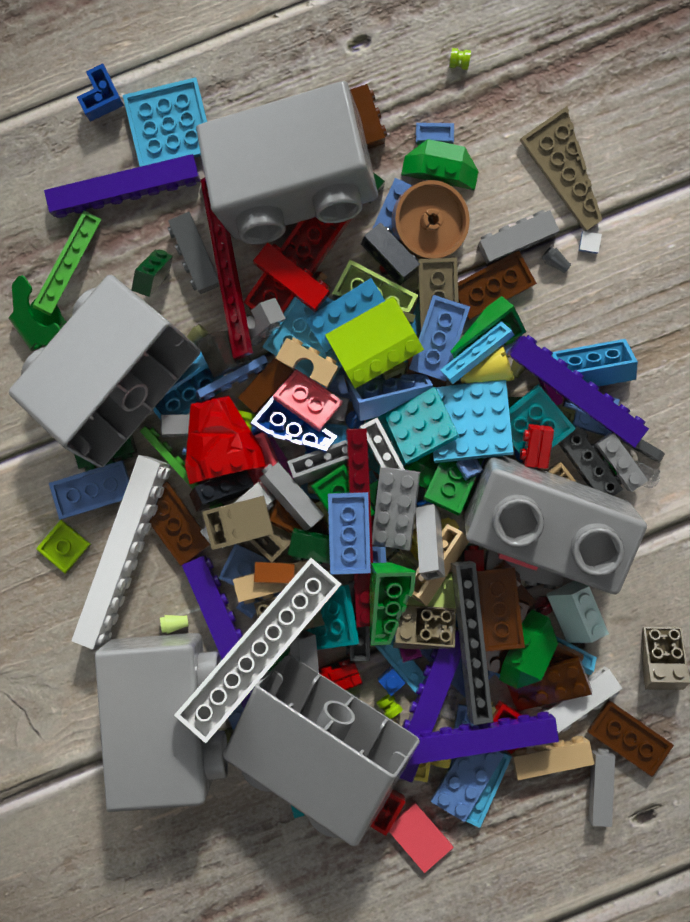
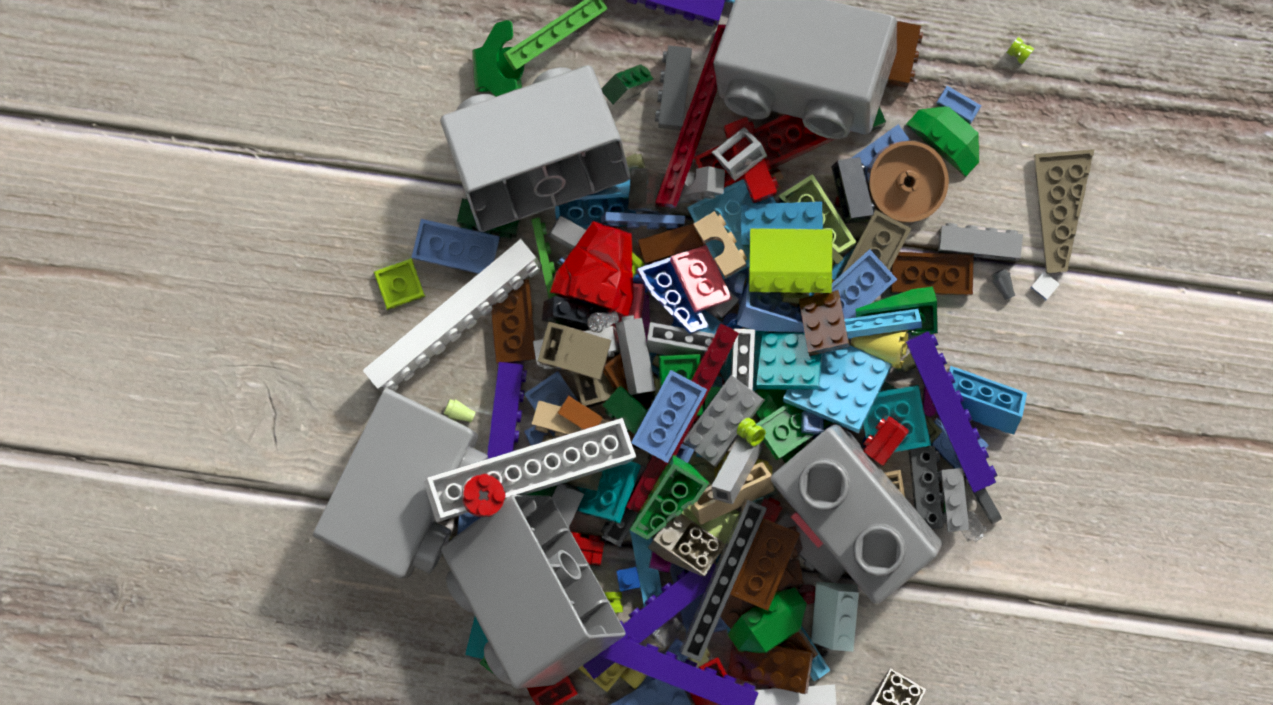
camera: 30 degrees right, 5 degrees down
none -> red plate [462,474,506,517]
none -> clear cone [588,311,619,333]
none -> light grey tile [712,127,767,180]
none -> lime wheel [737,418,766,446]
none -> plate [799,290,850,356]

